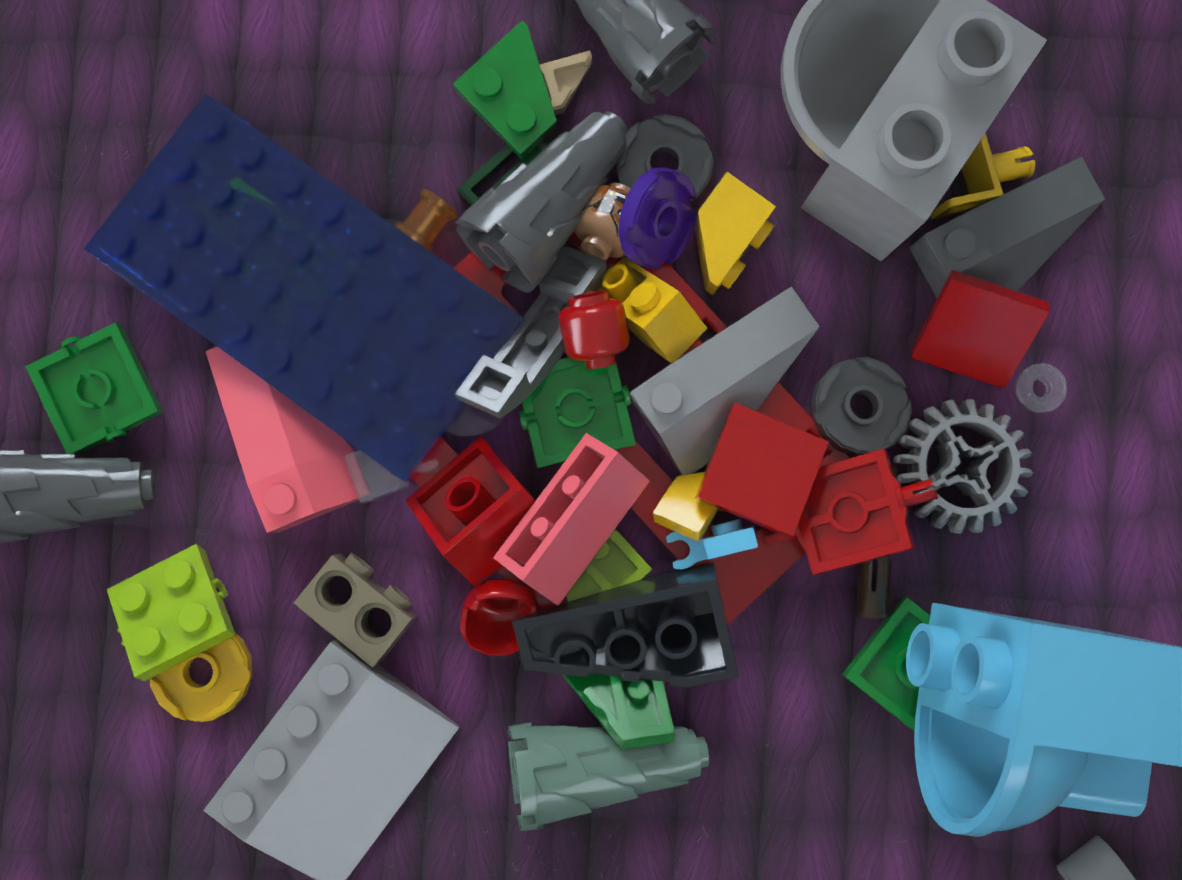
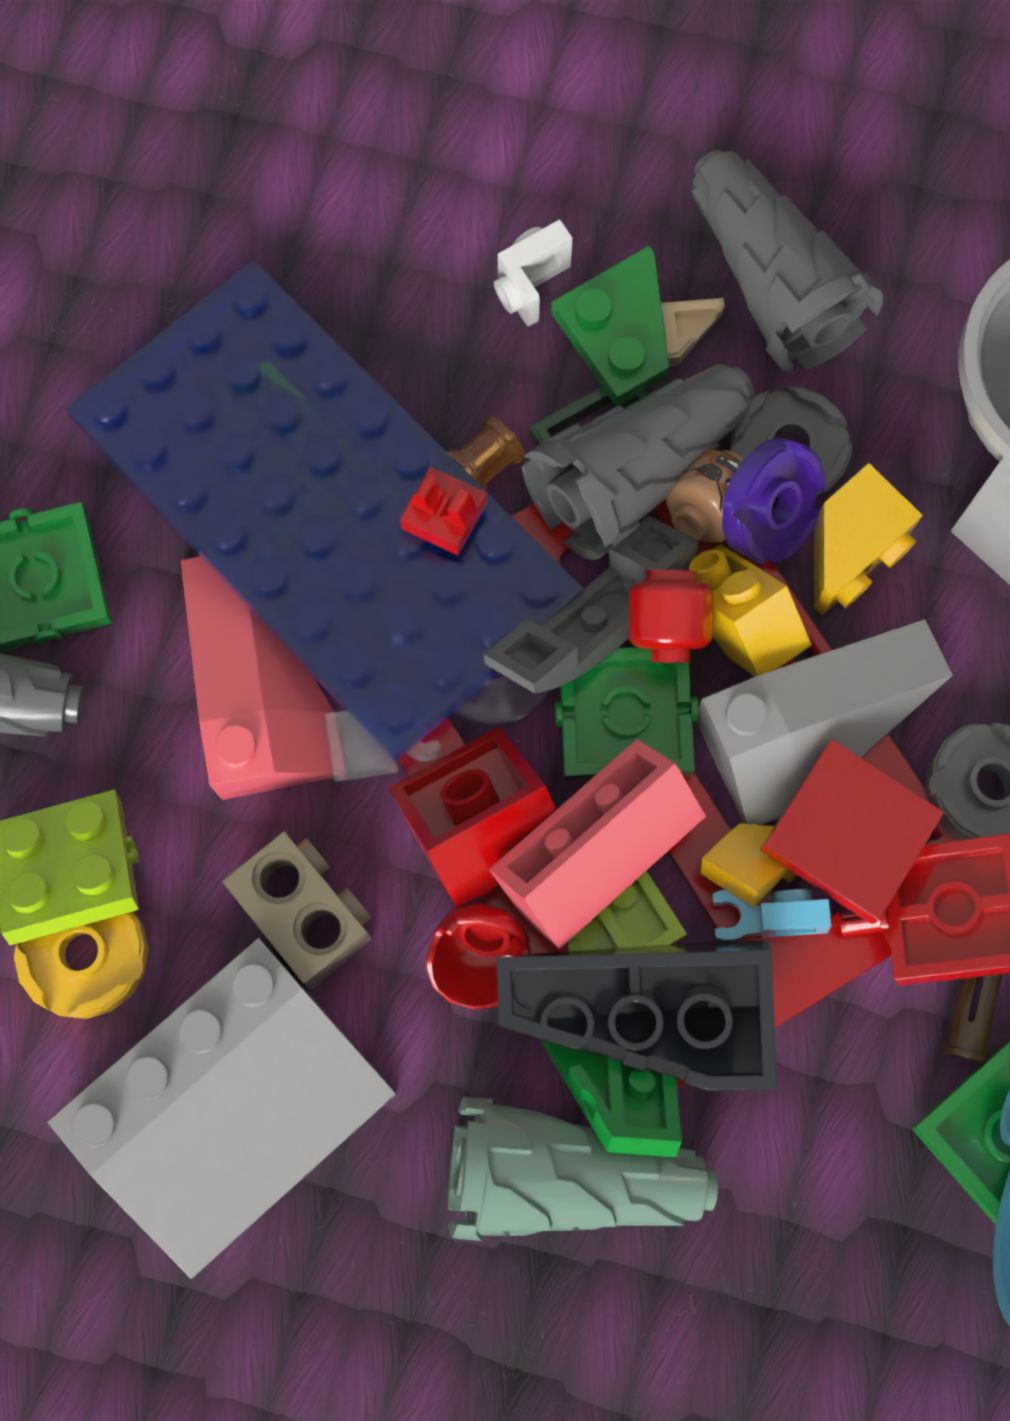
camera: 15 degrees right, 10 degrees down
none -> red tile [400,466,487,555]
none -> white bracket [494,219,573,327]

